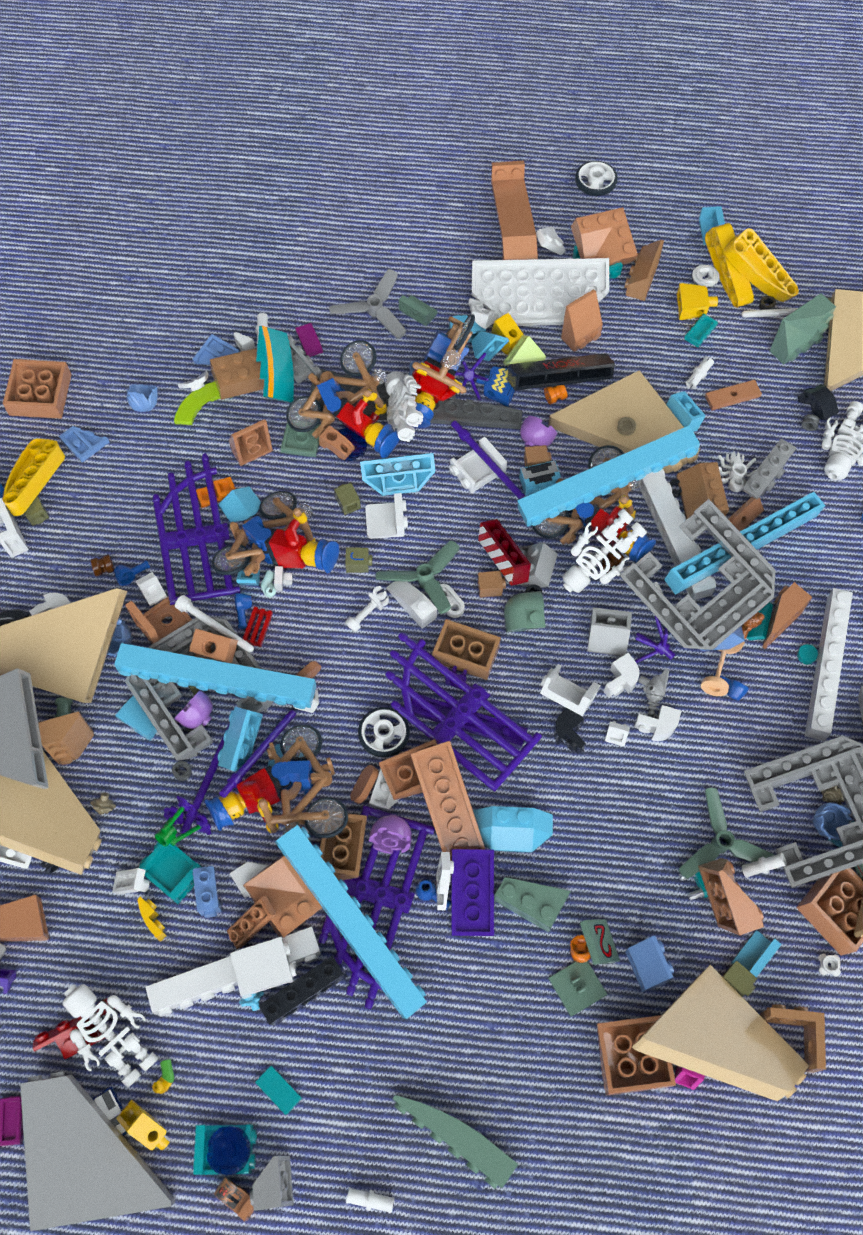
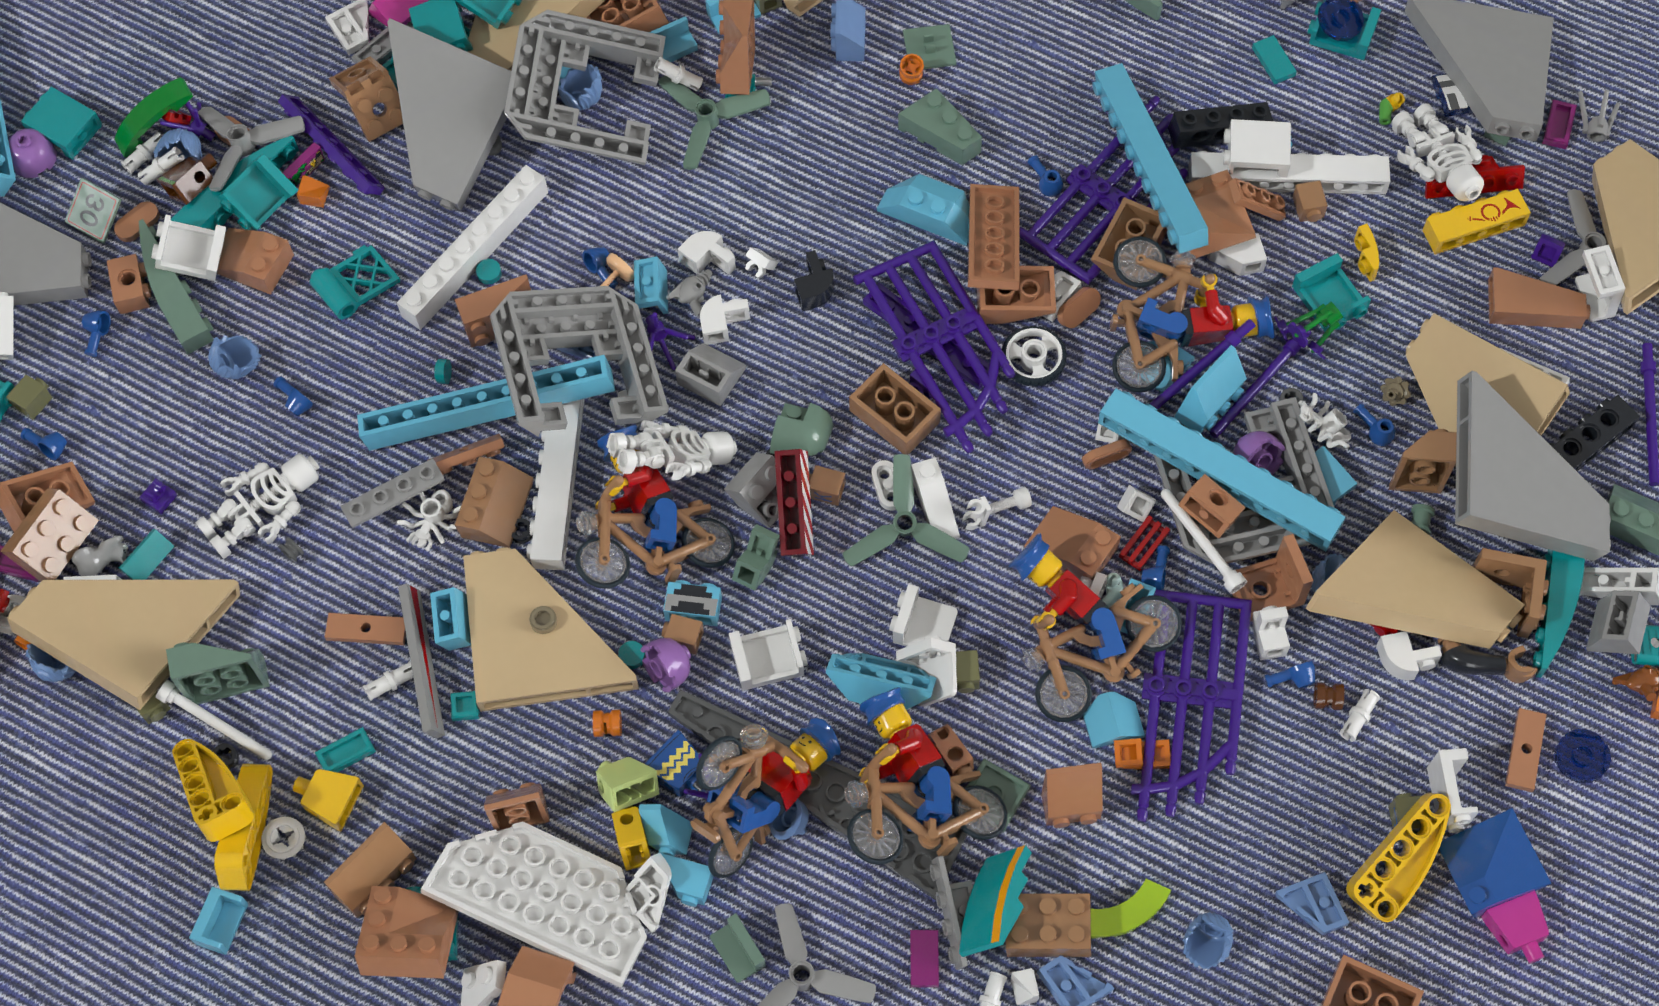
camera: 155 degrees left, 0 degrees up
white tile [112,868,149,894] -> none
yellow torso [116,1099,170,1151] -> none
white animal [177,370,209,391] -> none
medium blue bracket [193,866,222,918] -> none
olive brick [345,547,373,573] -> none
medium lavender cylinder [369,815,412,854] -> none
white piece [385,371,423,442] -> none
white wing [436,852,454,911] -> none
dark purple bar [451,421,525,500] -> none
dark purple plate [451,849,494,936] -> none
black brick [507,353,615,391] -> none
medium azure brick [517,425,700,527] -> none
white panel [540,664,601,716] -> none
sand green tile [580,919,620,965] -> none
black brick [797,384,839,420] -> none
none -> light grey tile [398,583,445,738]
none -> teal tile [434,359,452,384]
none -> teal tile [451,691,479,721]
none -> teal tile [618,641,645,669]
none -> medium azure panel [634,256,669,314]
none -> medium azure panel [649,16,698,62]
none -> sand green brick [732,524,780,591]
none -> white bracket [896,635,957,707]
none -> nougat slope [1024,506,1121,580]
none -> white slope [1117,485,1156,522]
none -> medium nougat brick [1293,180,1328,222]
none -> white animal [1298,393,1351,448]
none -> white pin [1339,689,1380,742]
none -> blue bar [1353,403,1395,446]
none -> yellow brick [1422,189,1531,255]

